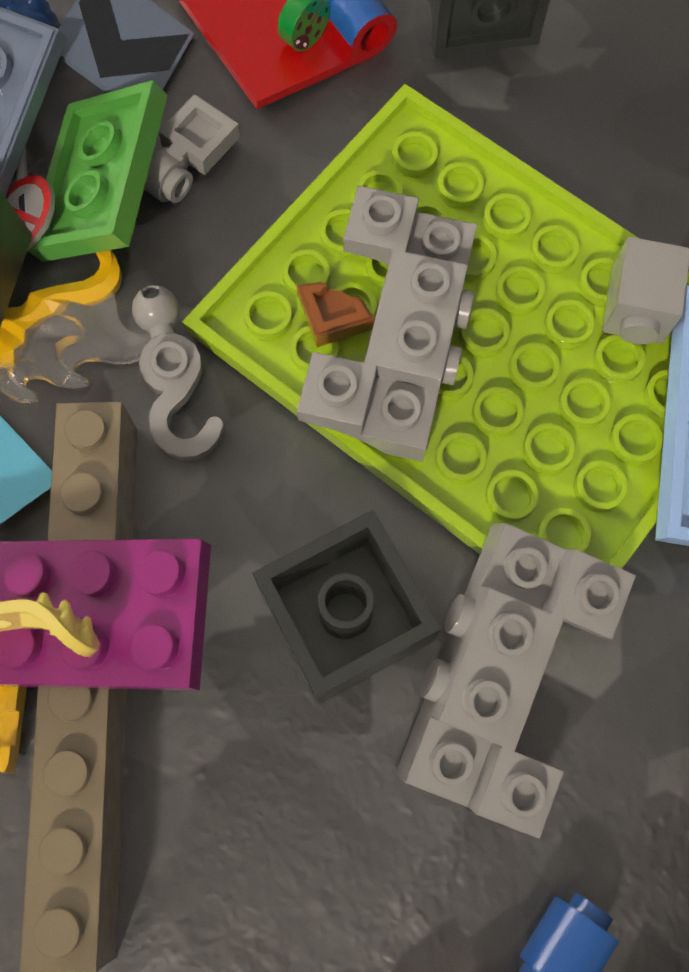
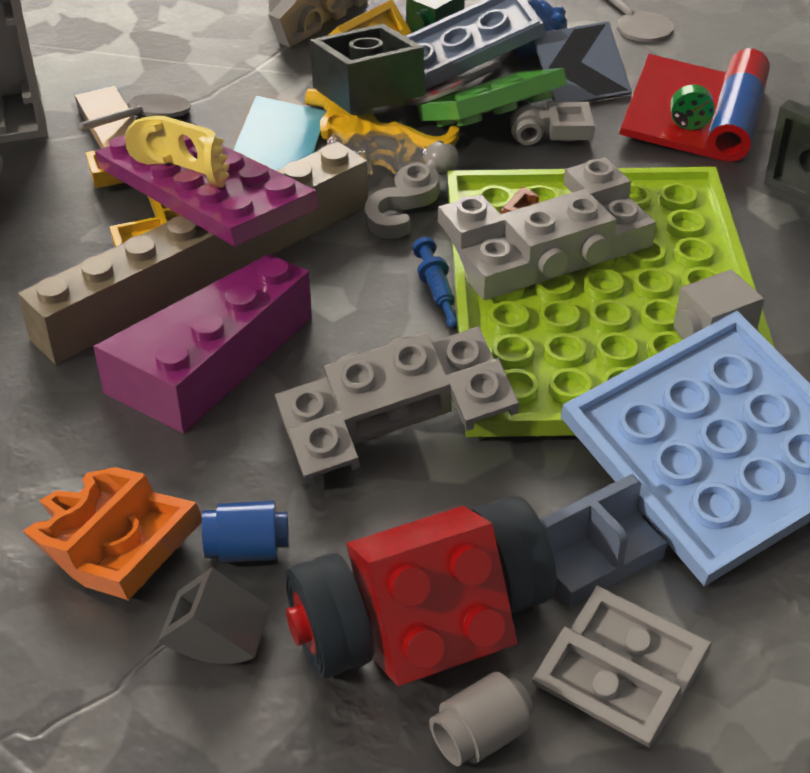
camera: 50 degrees right, 30 degrees down
pearl dark grey brick [252,510,441,704] -> none
none -> magenta wedge [93,254,312,434]
none -> blue piece [412,237,457,328]

